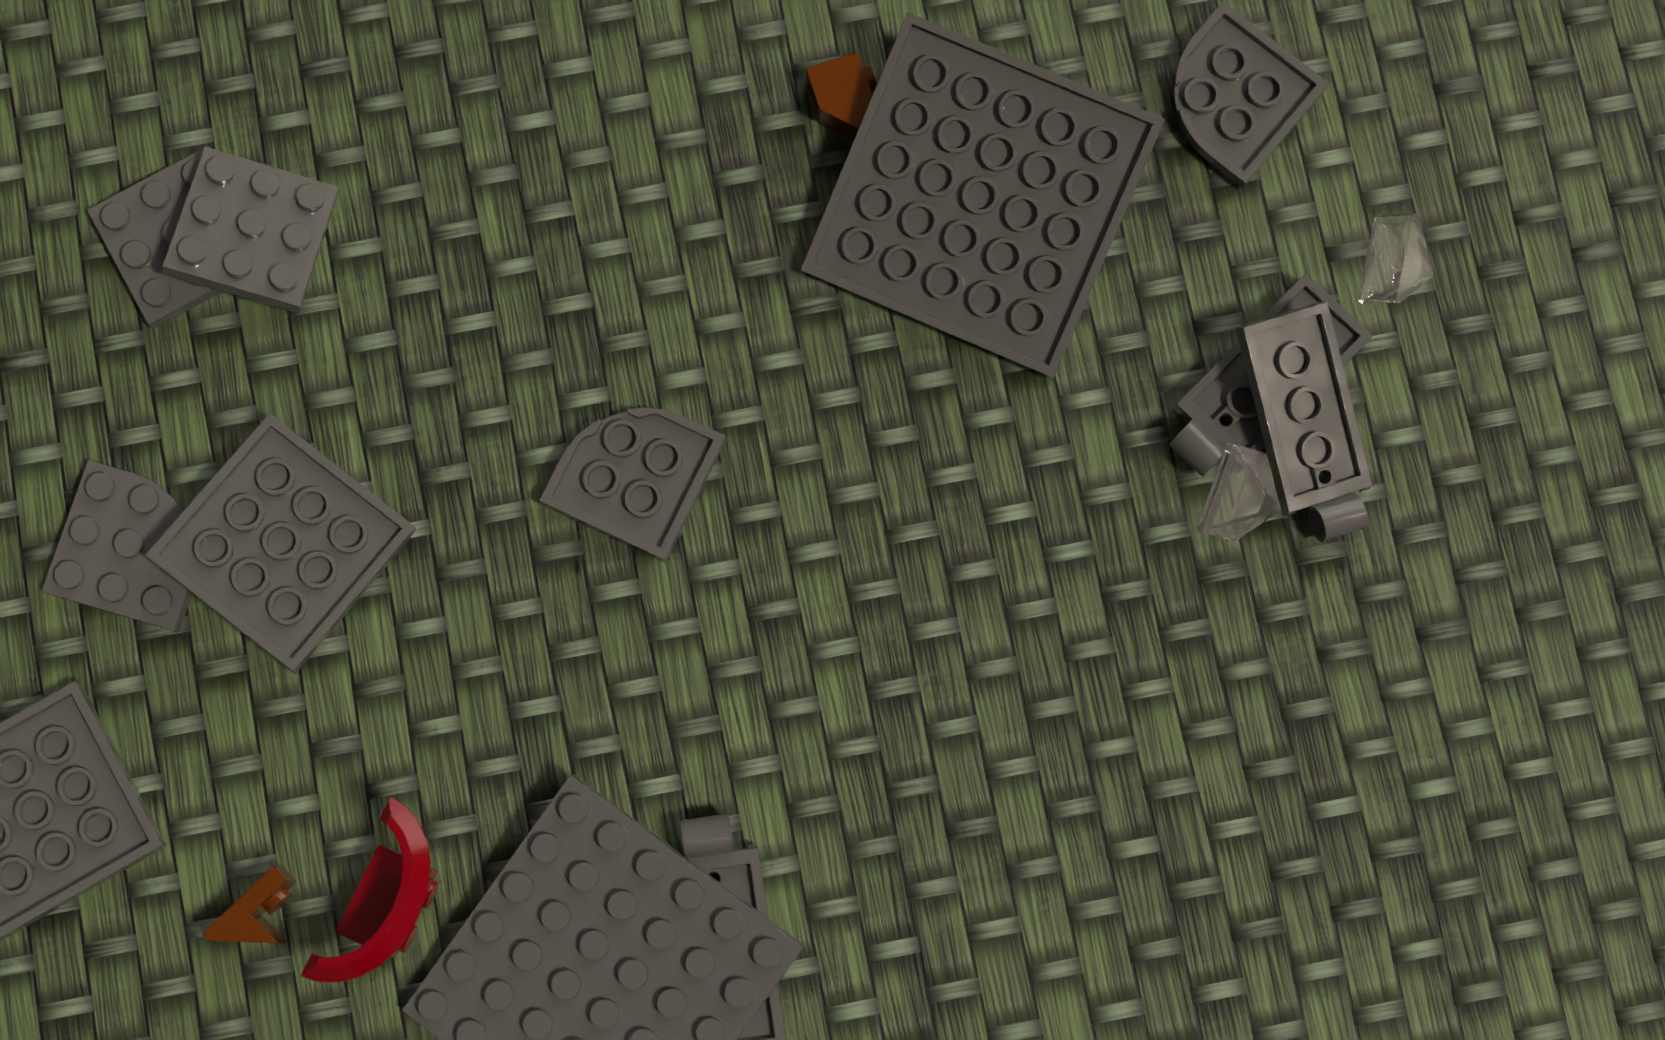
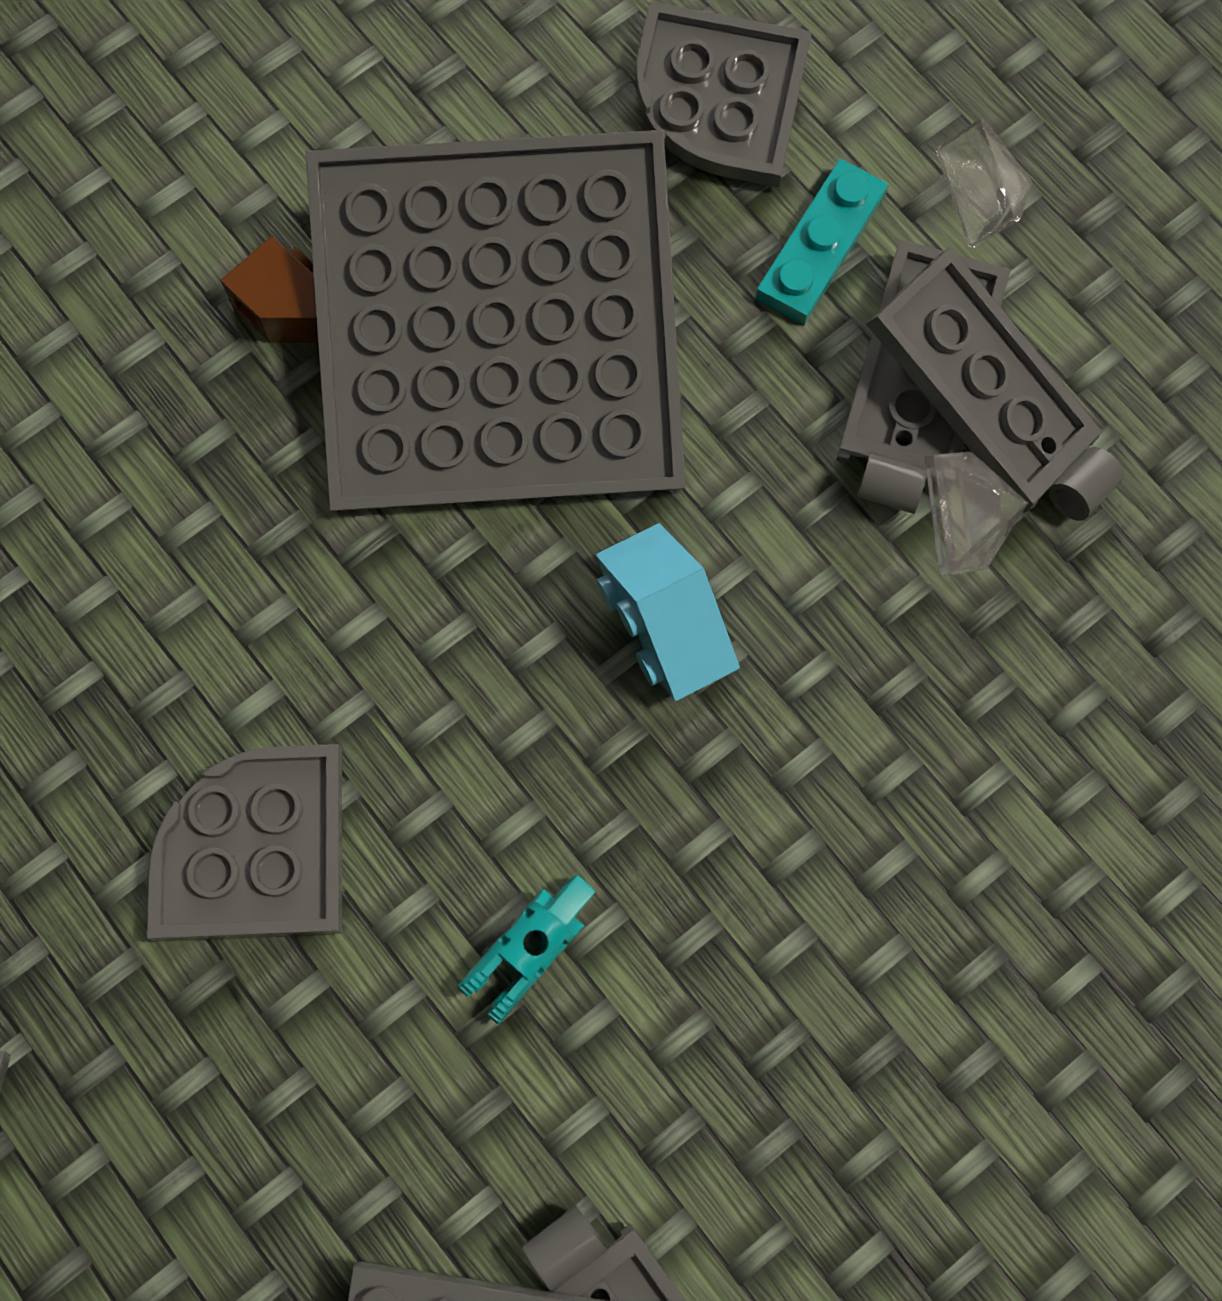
camera: 30 degrees left, 5 degrees down
none -> teal hinge [456,875,596,1025]
none -> medium azure brick [595,523,740,701]
none -> teal plate [755,158,889,326]

